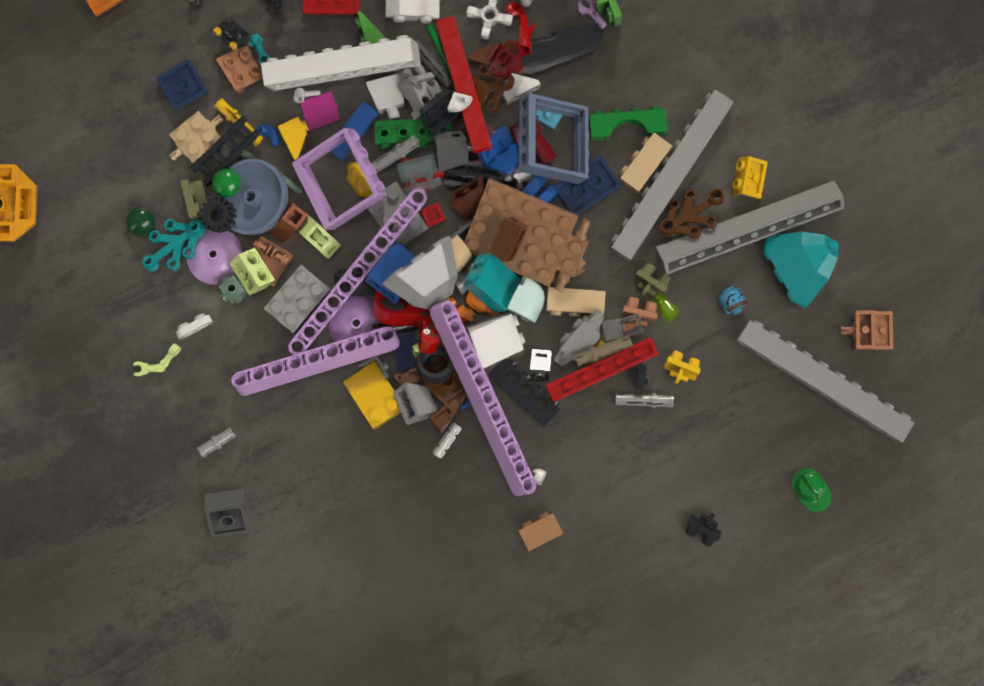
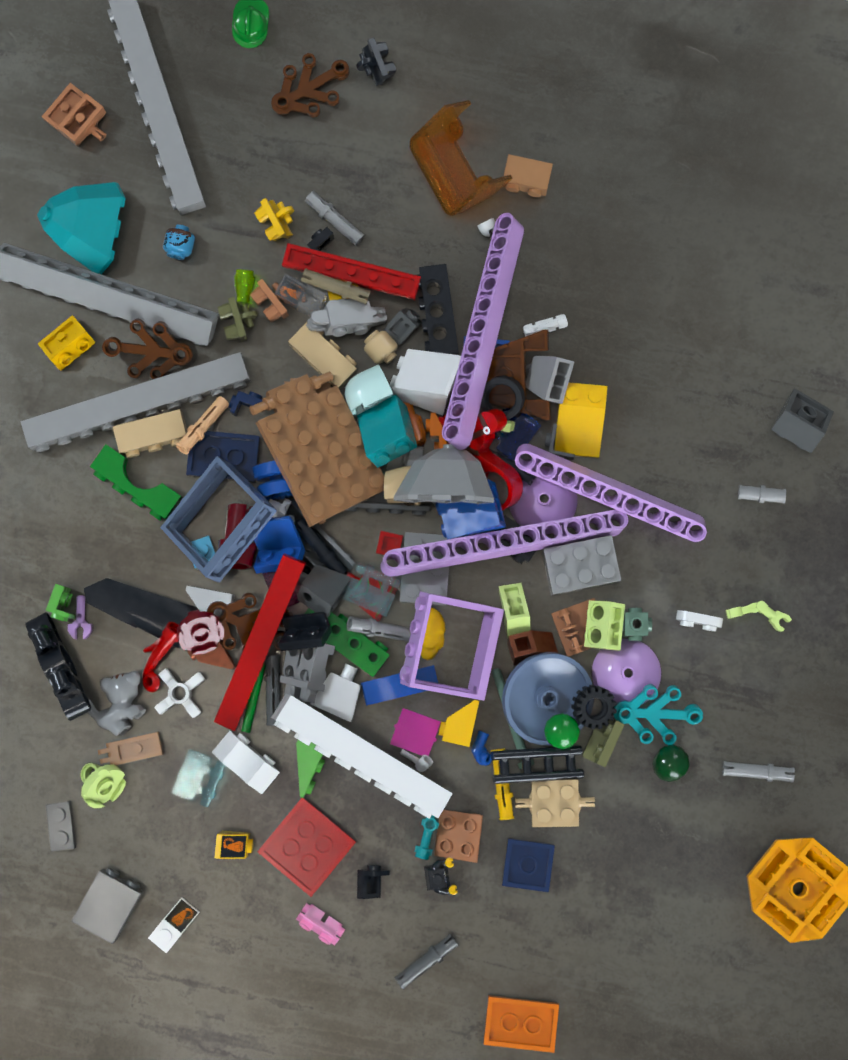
camera: 140 degrees left, 0 degrees up
white tile [447,92,473,112] -> none
copper slope [451,175,483,219] -> none
reddish brown hinge [489,217,529,262] -> none
none -> light nougat pin [176,396,229,455]
none -> dark blue bracket [228,391,263,417]
none -> reddish brown plant [271,53,349,118]
none -> tan head [364,330,398,364]
none -> clear orange windscreen [410,100,513,216]
none -> light grey pin [722,761,795,783]

